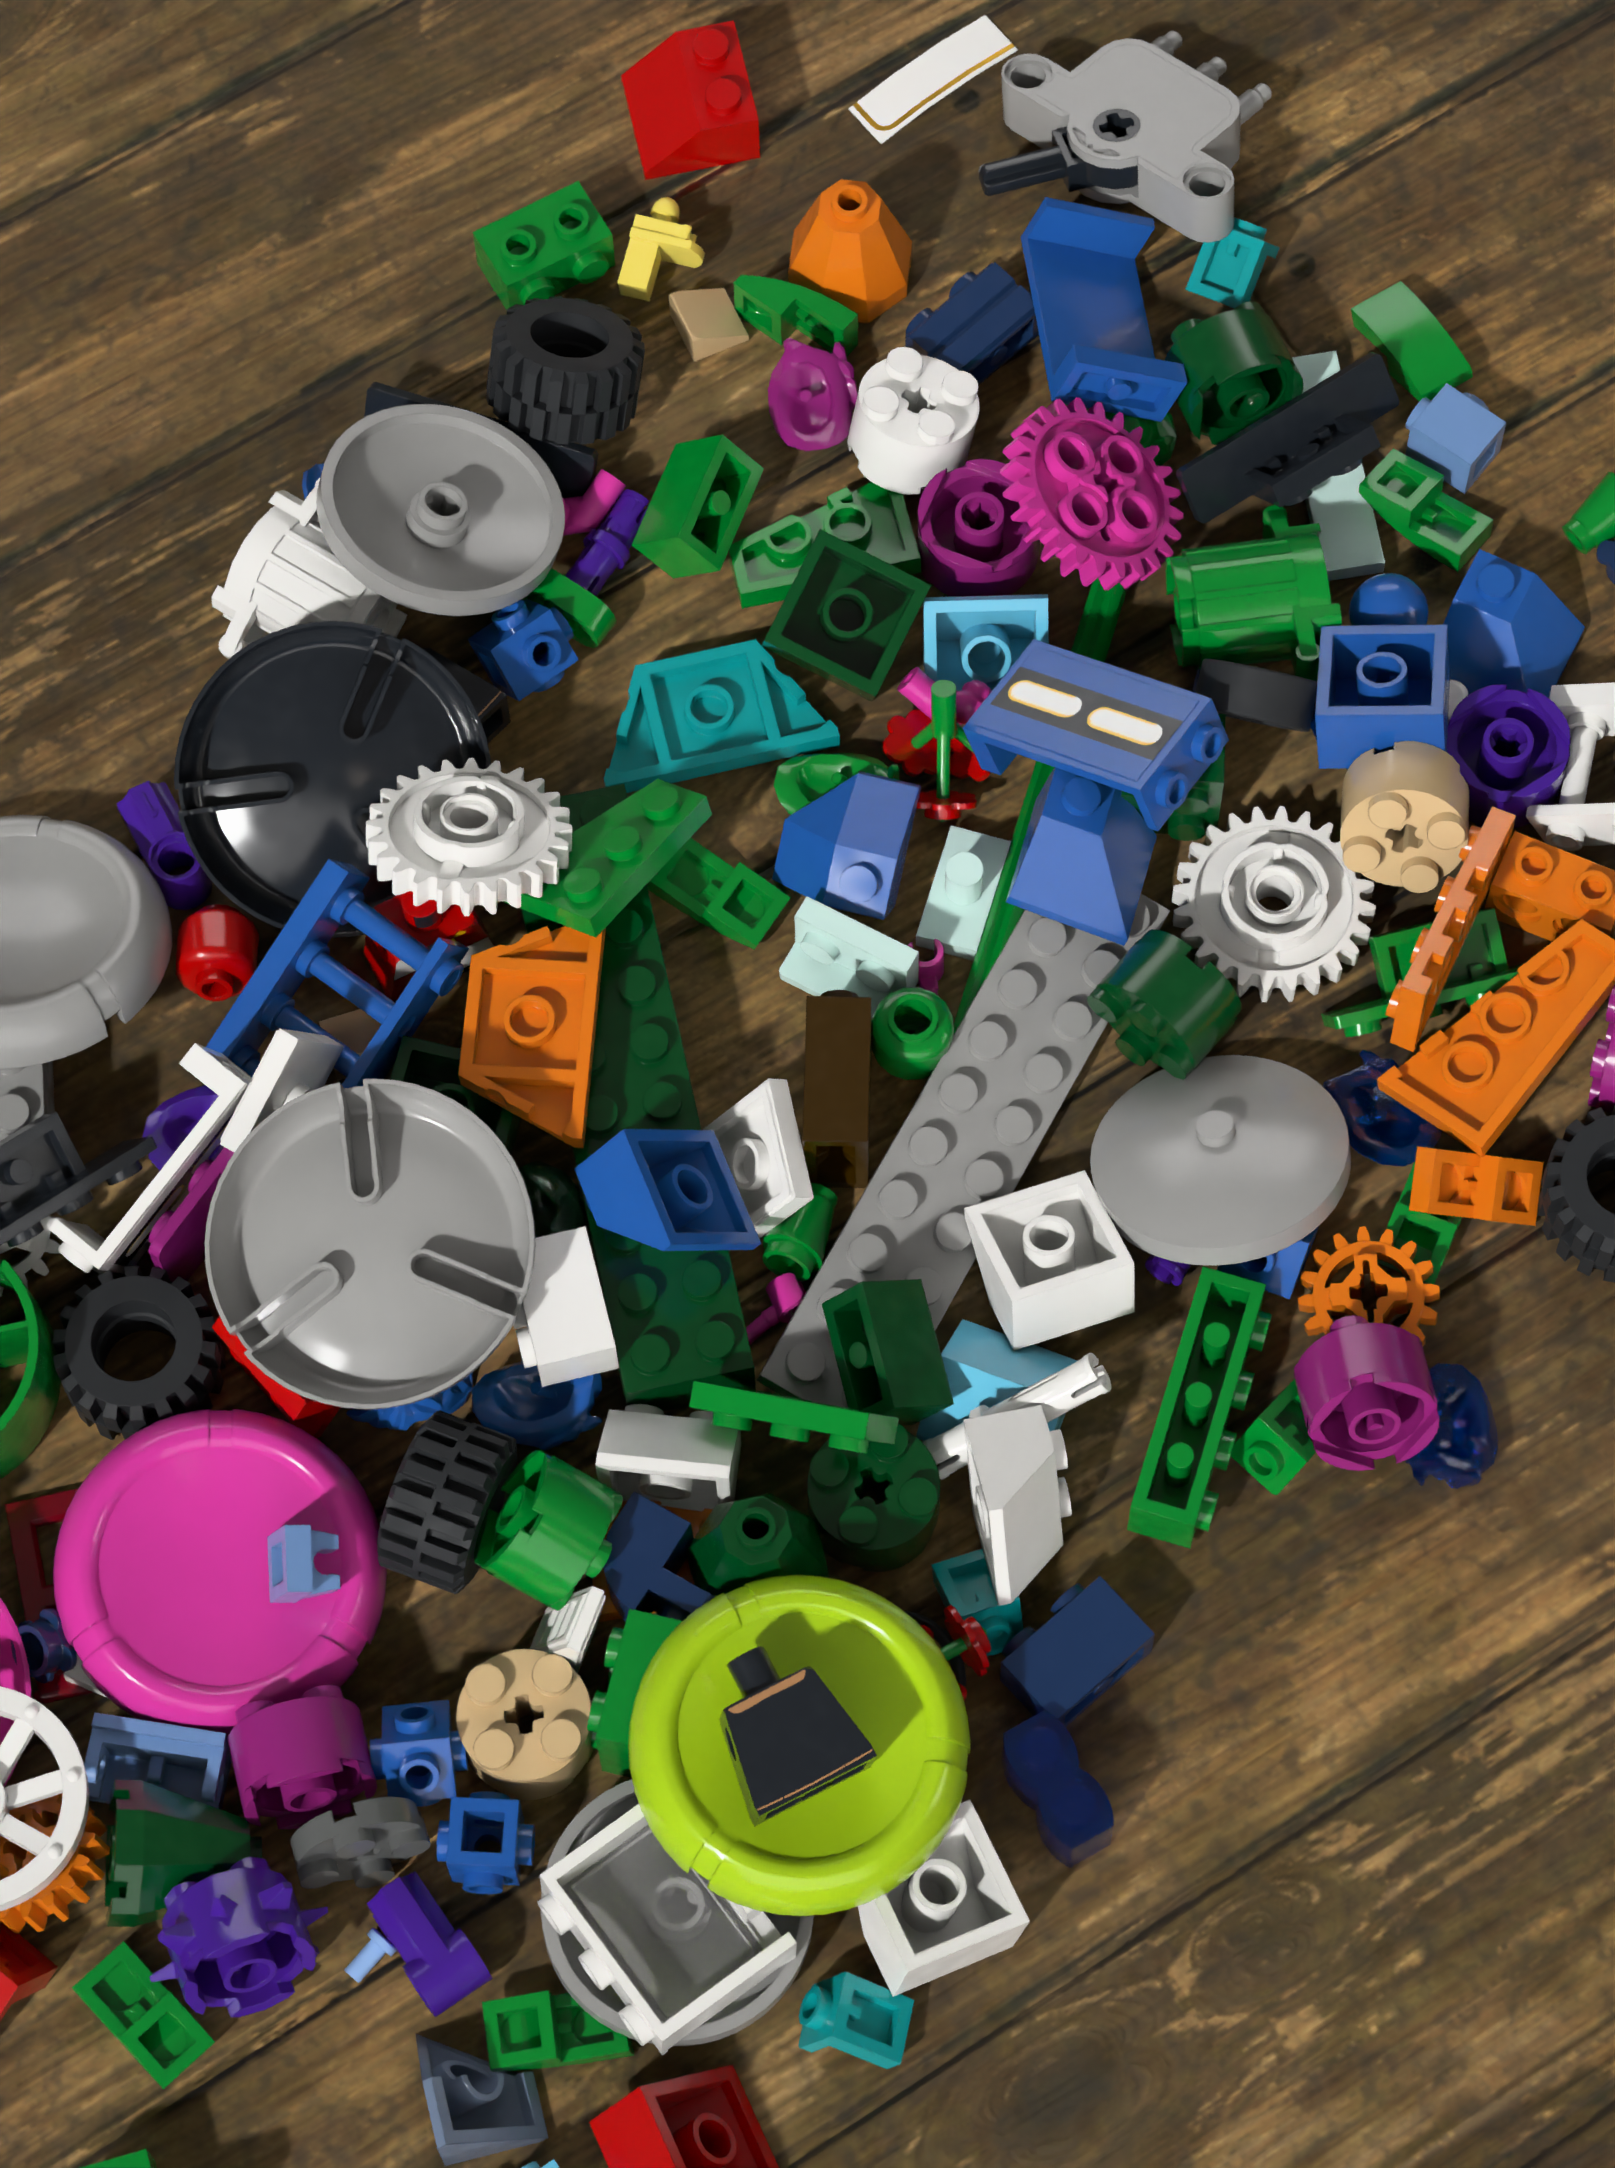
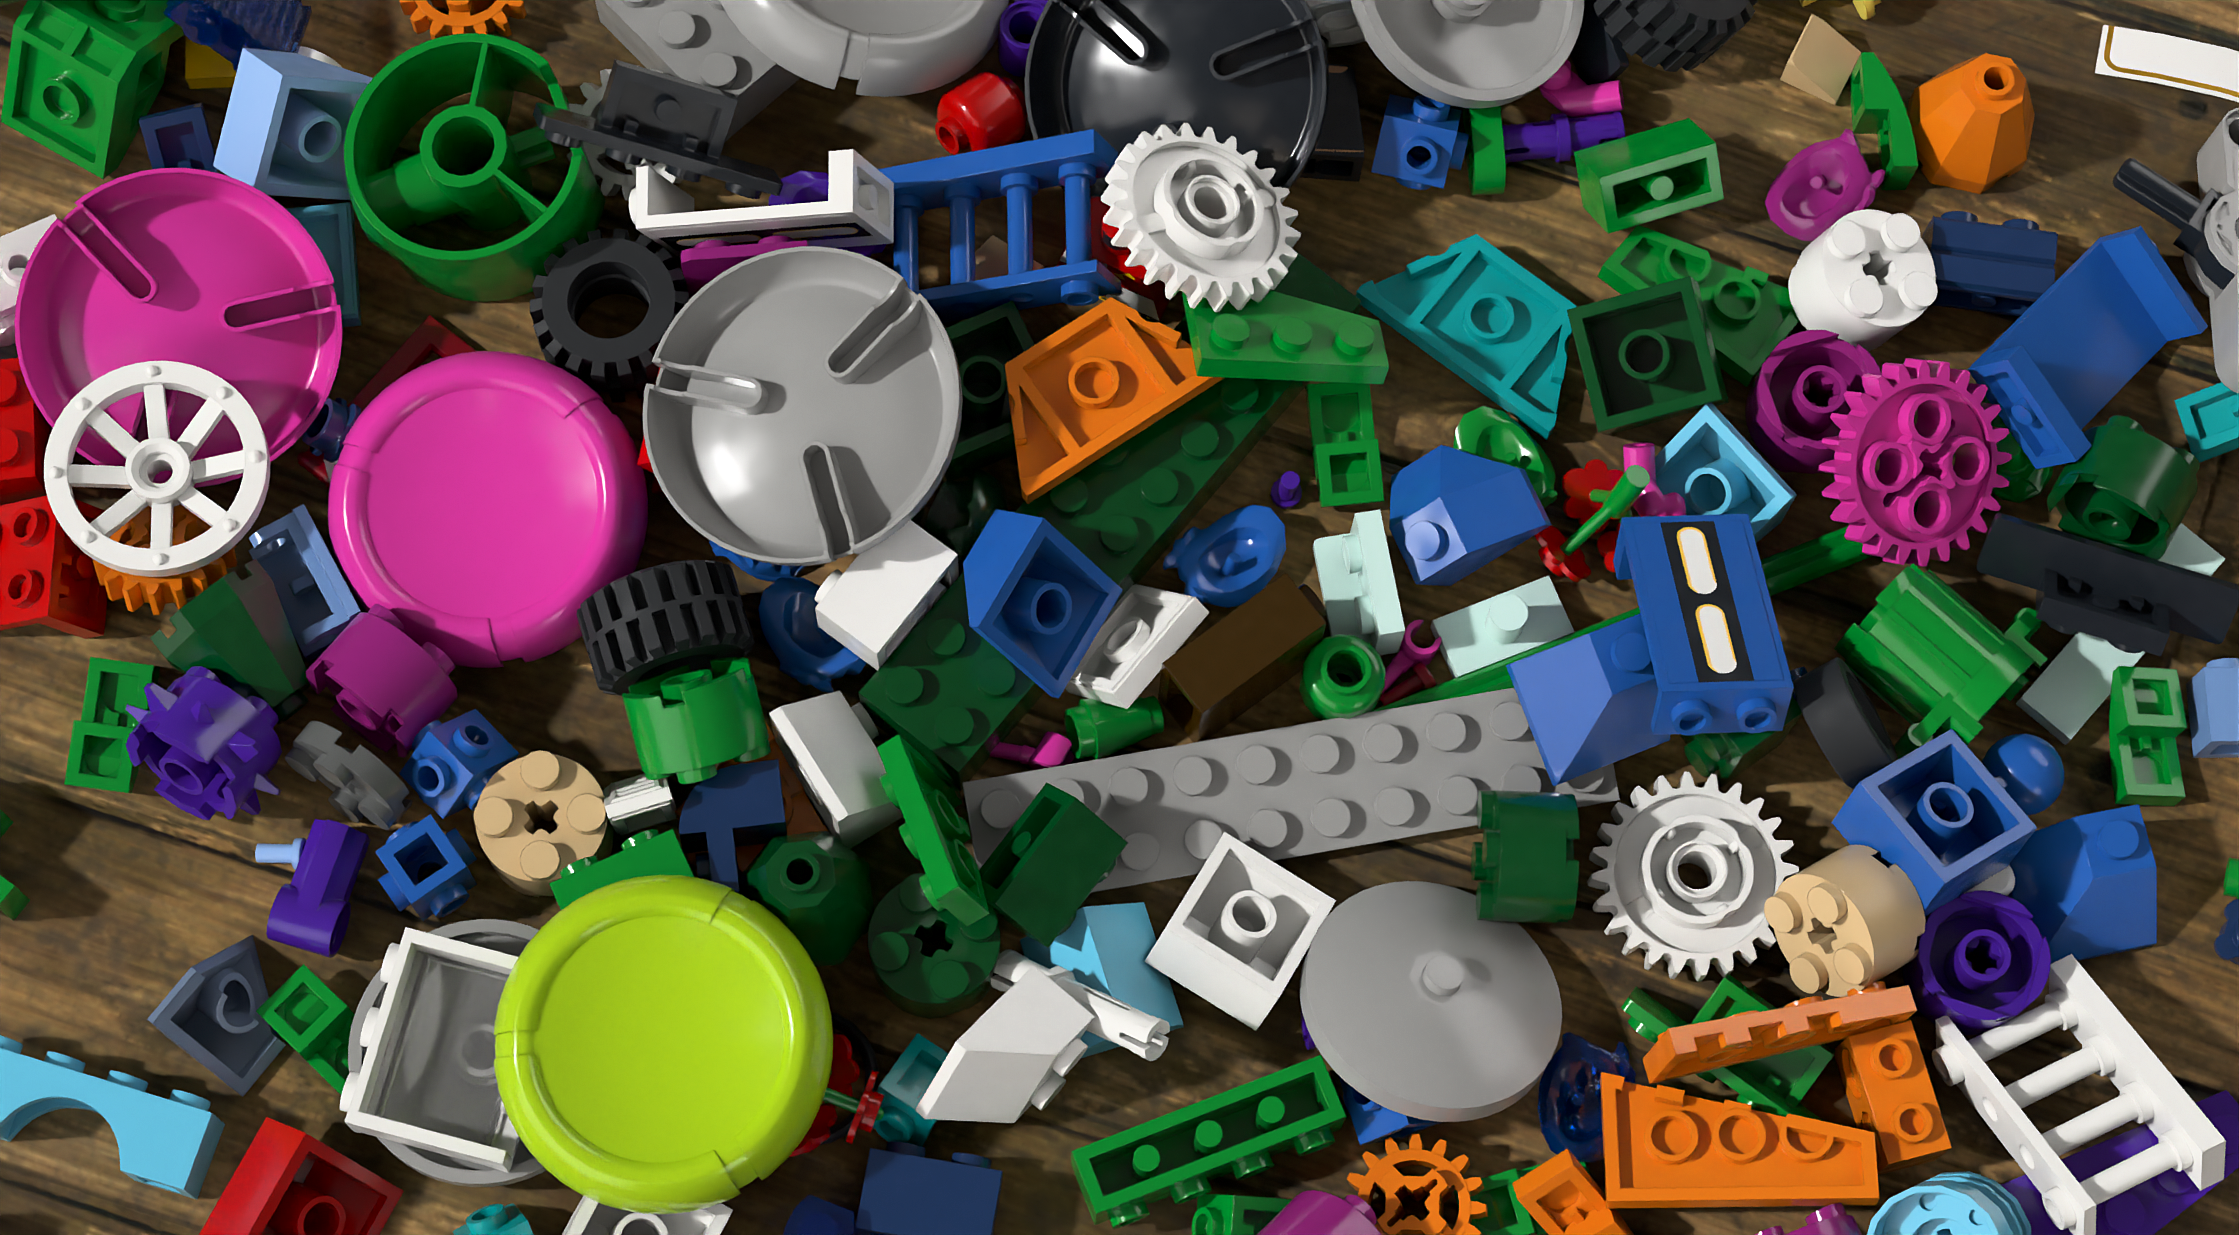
camera: 45 degrees right, 5 degrees up
white plate [220,1028,345,1153] -> none
medium blue tile [267,1525,340,1603] -> none
black torso [719,1646,877,1827] -> none
none -> blue hat [1163,505,1286,608]
none -> dark purple piece [1270,471,1302,509]
none -> dark red piece [1380,662,1437,706]

